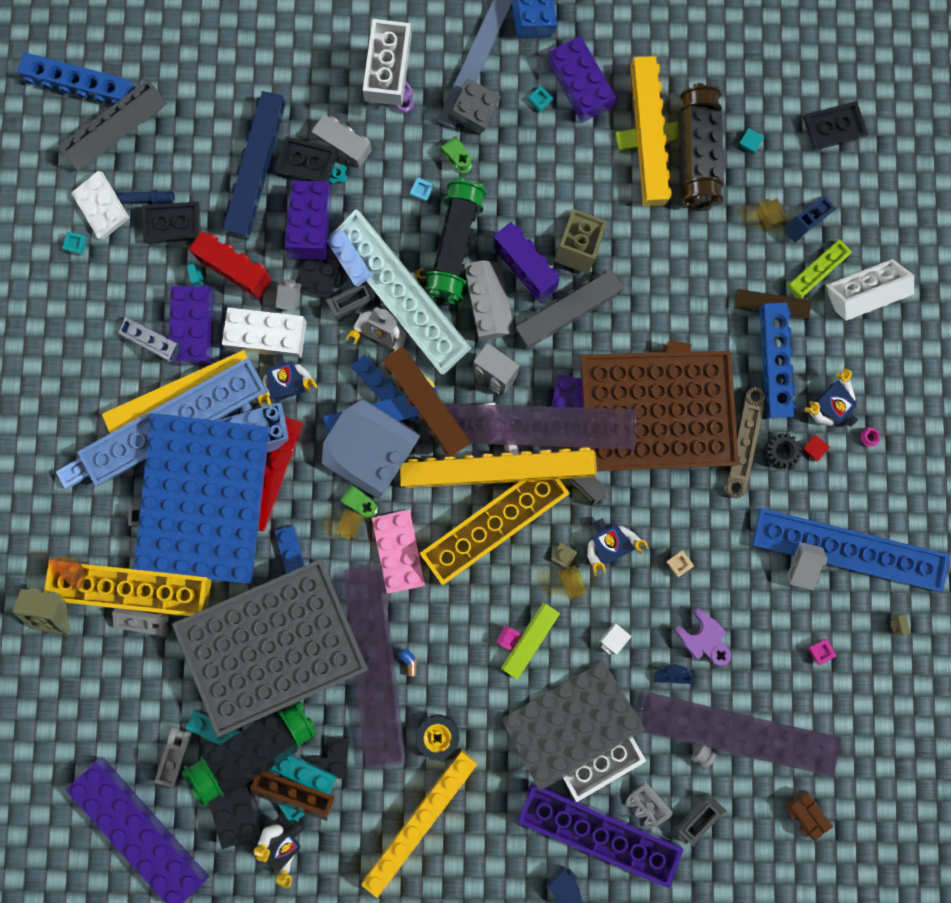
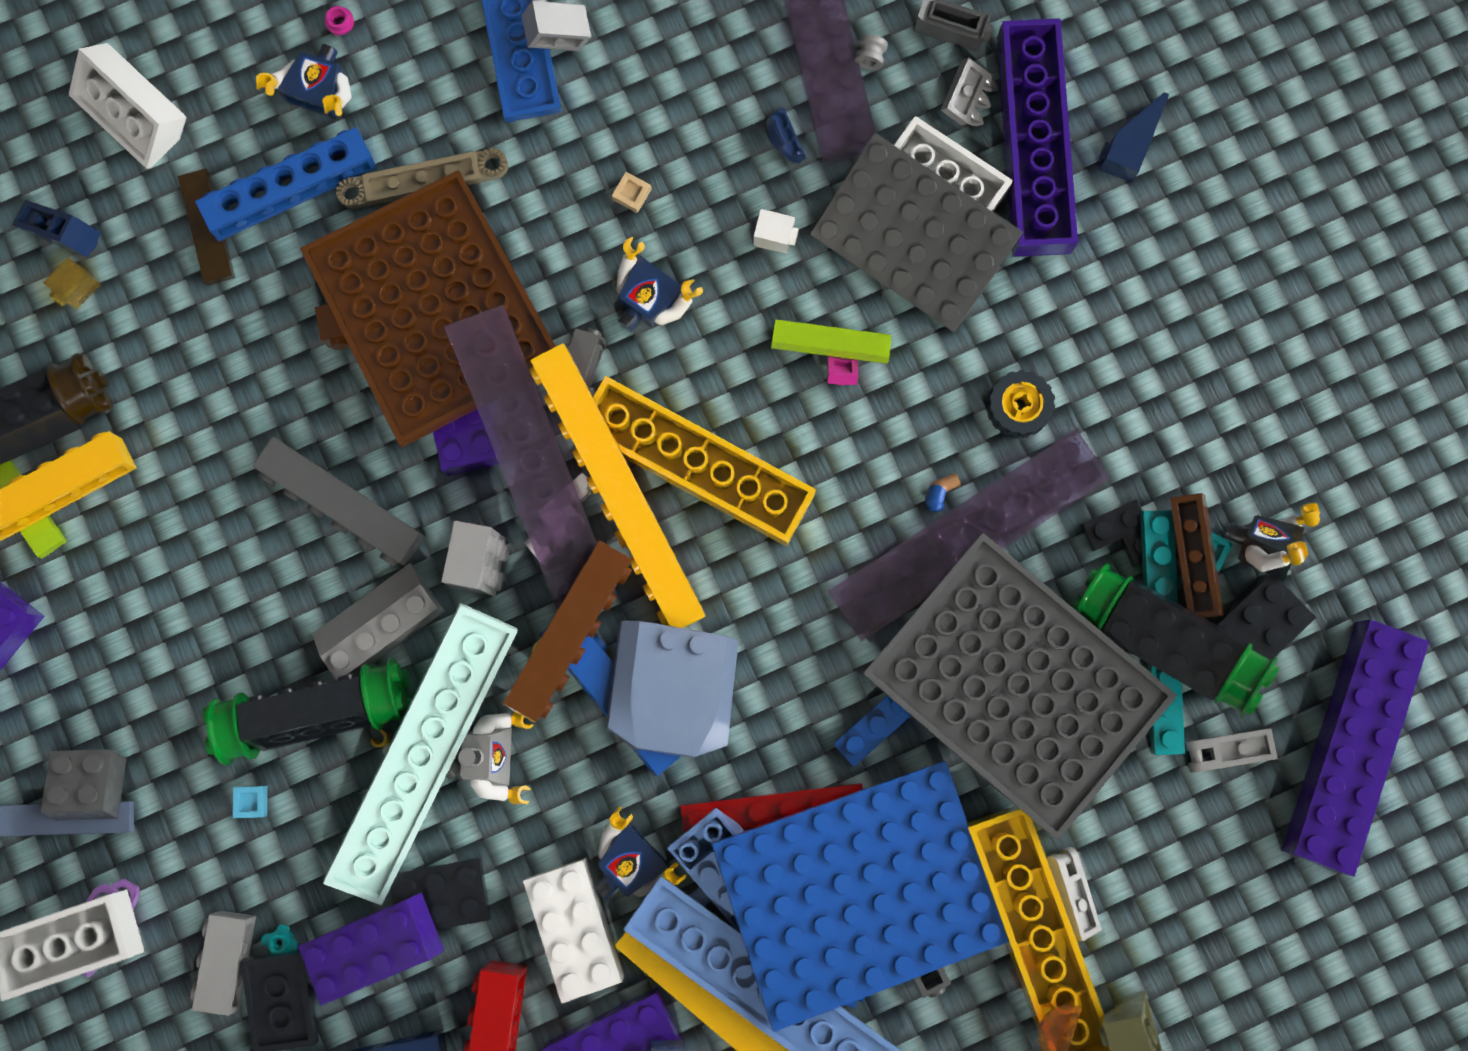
camera: 105 degrees left, 0 degrees up
light grey brick [276,279,301,311] -> none
dark grey window [326,281,377,321] -> none
light blue plate [327,229,372,286] -> none
clear yellow brick [336,509,365,540] -> none
bright green piece [340,485,378,518] -> none
blue plate [351,354,403,401] -> none
yellow brick [361,749,477,898] -> none
bright pink plate [372,510,425,594] -> none
bright green piece [440,136,472,174] -> none
dark purple brick [492,222,560,303] -> none
teal tile [527,86,553,113] -> none
olive plate [551,542,577,569] -> none
olive slope [554,209,607,274] -> none
clear yellow brick [557,566,587,599] -> none
medium lavender piece [674,608,731,666] -> none
black tyre [764,433,802,469] -> none
lime tile [786,239,852,300] -> none
red tile [802,435,830,462] -> none

